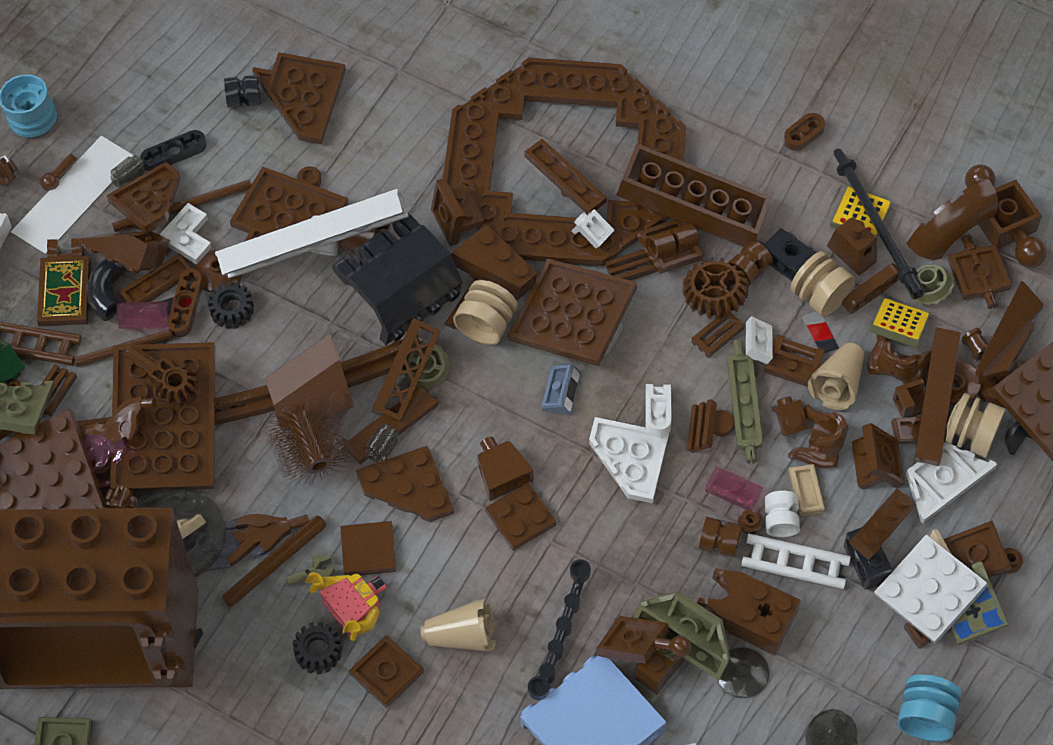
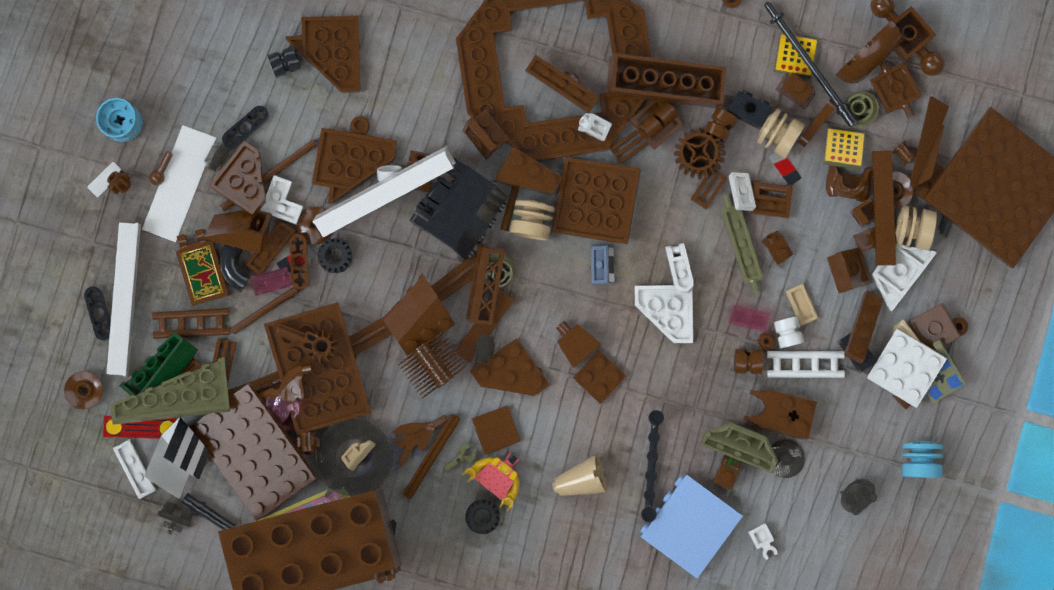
camera: 15 degrees left, 25 degrees up
reddish brown plate [348,635,424,709] -> none
reddish brown plate [596,616,691,664] -> none
reddish brown tile [687,399,717,453] -> none
reddish brown tile [713,410,734,437] -> none
reddish brown hair [788,404,849,469] -> none
tan cone [808,343,865,410] -> none

